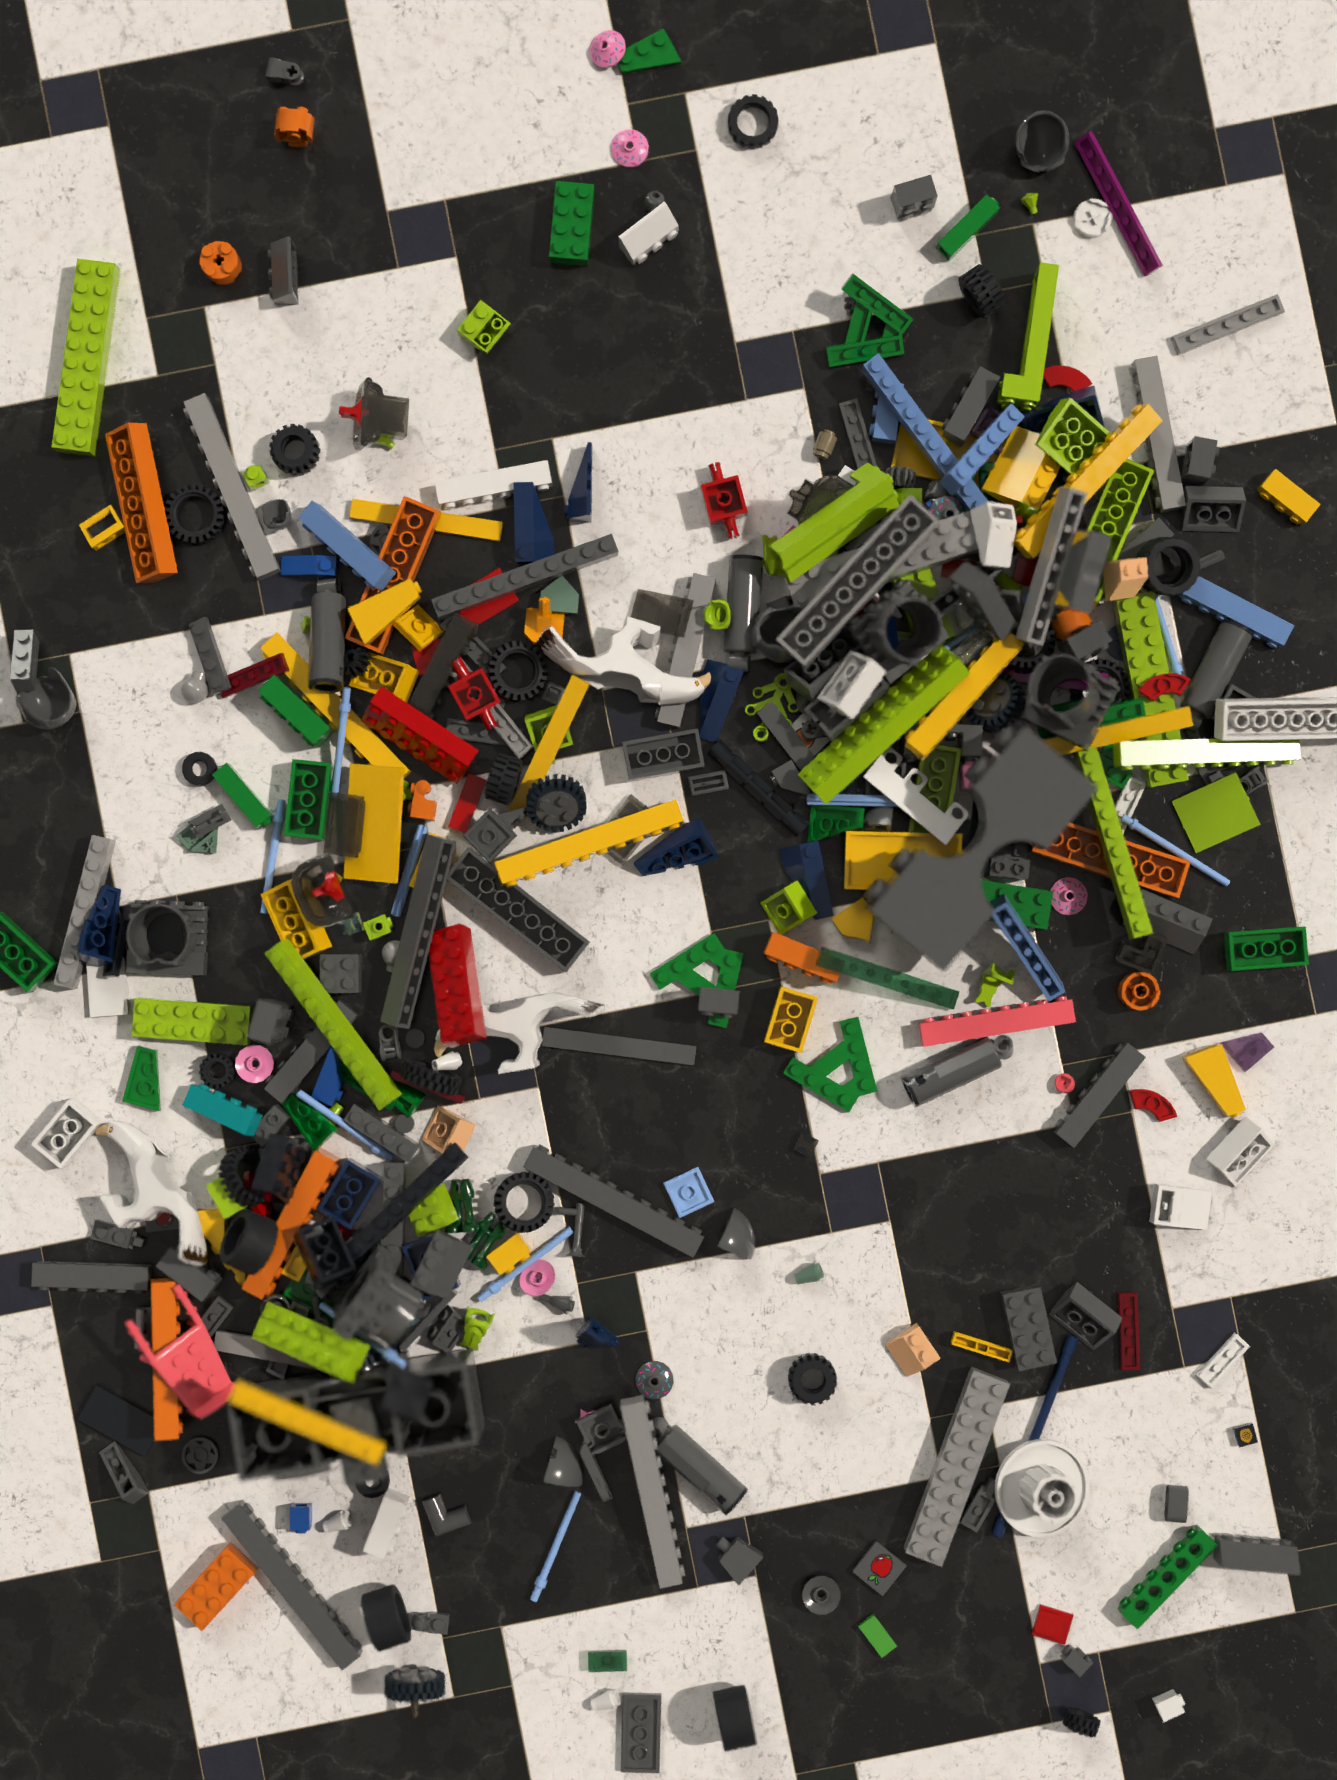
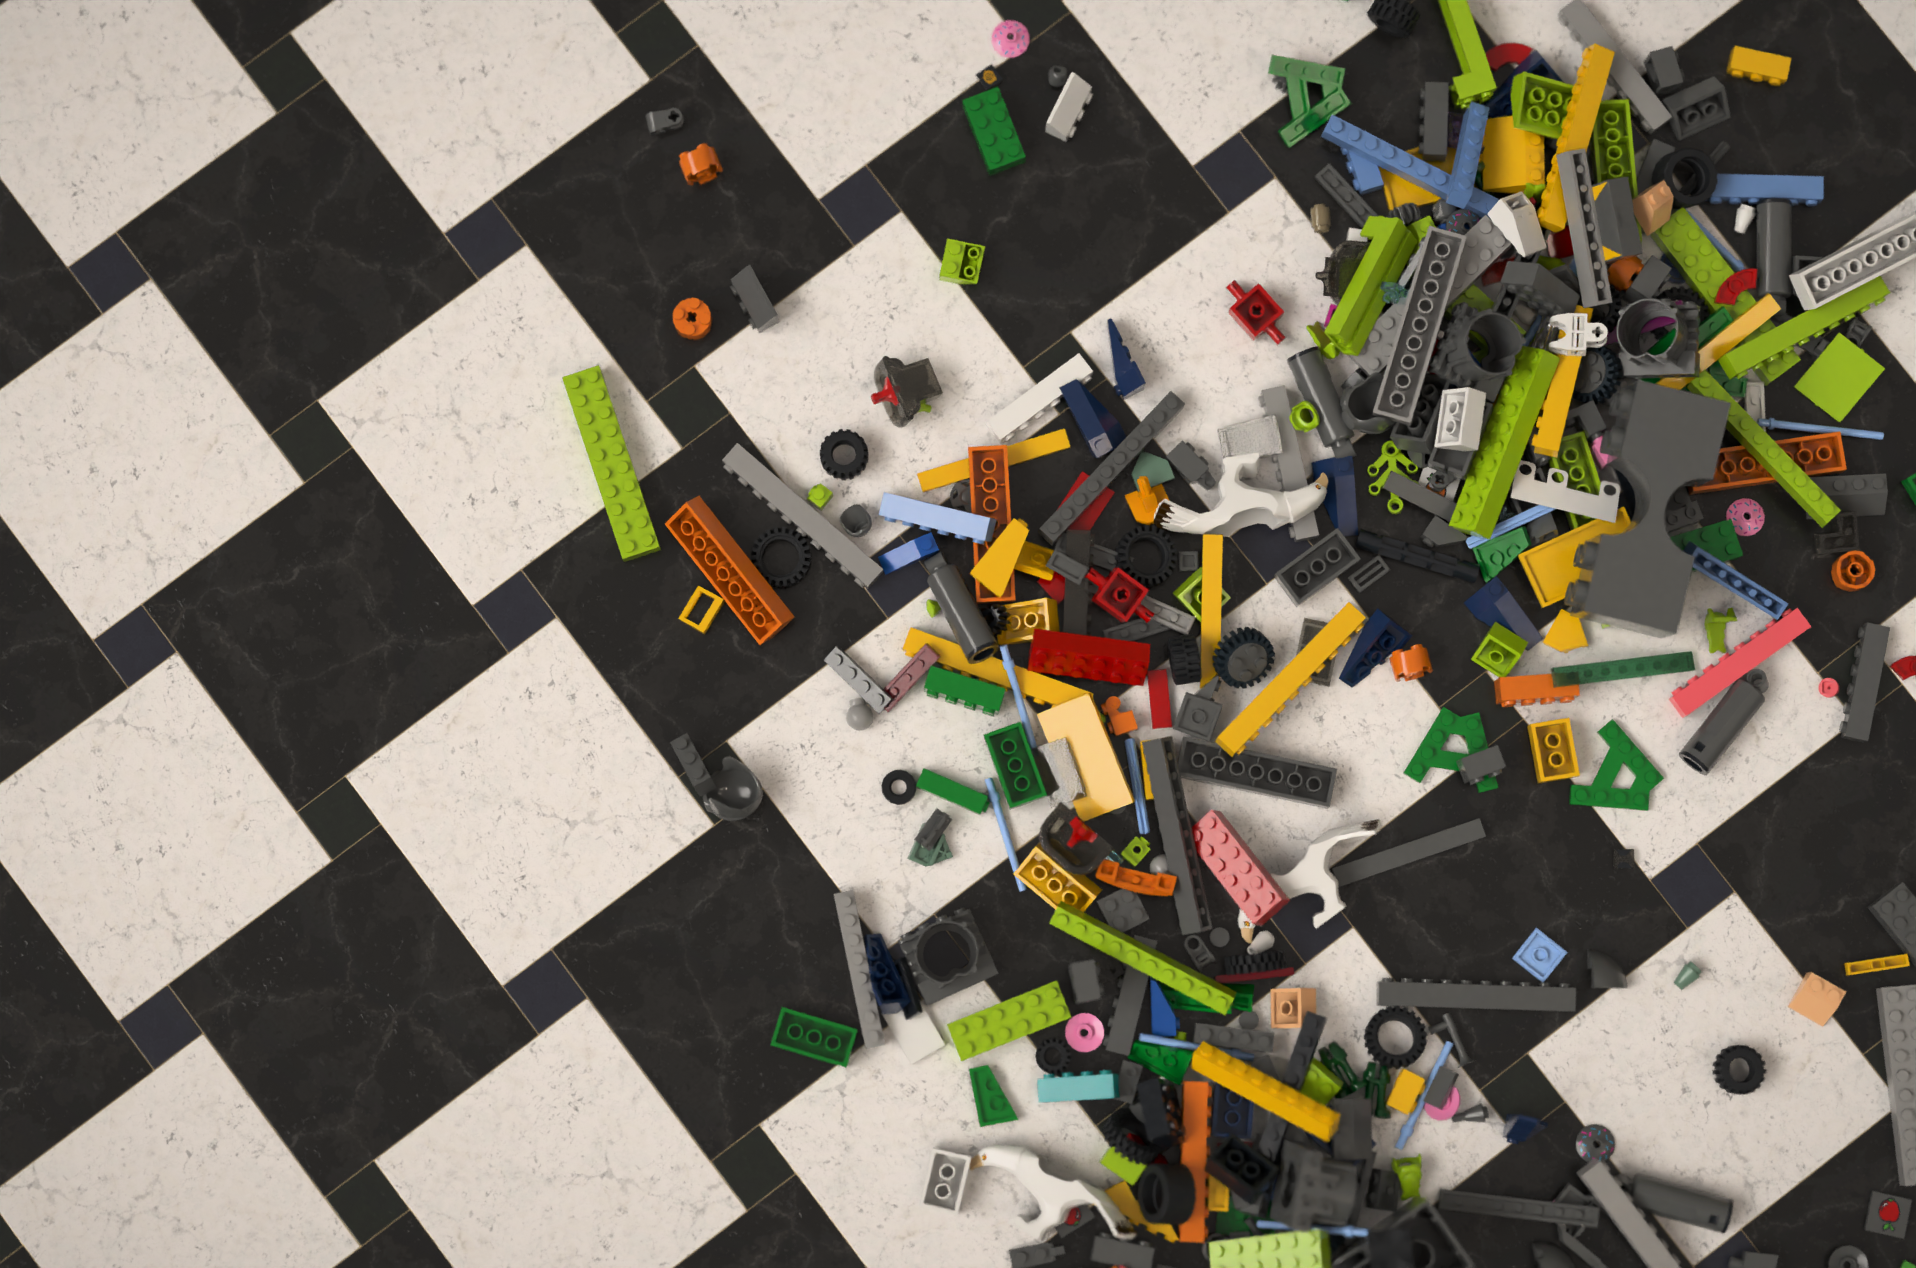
camera: 30 degrees left, 5 degrees down
none -> black tile [976,64,1003,91]
none -> dark grey tile [1046,549,1089,585]
none -> orange slope [1096,858,1177,896]
none -> dark grey hinge [1165,440,1216,491]
none -> yellow brick [1191,1041,1340,1142]
none -> clear light blue tile [1380,281,1408,304]
none -> orange brick [1389,644,1433,682]
none -> dark grey tile [1423,1066,1459,1110]
none -> dark grey tile [1438,1189,1600,1228]
none -> white piece [1549,313,1608,356]
none -> white cone [1734,204,1756,234]

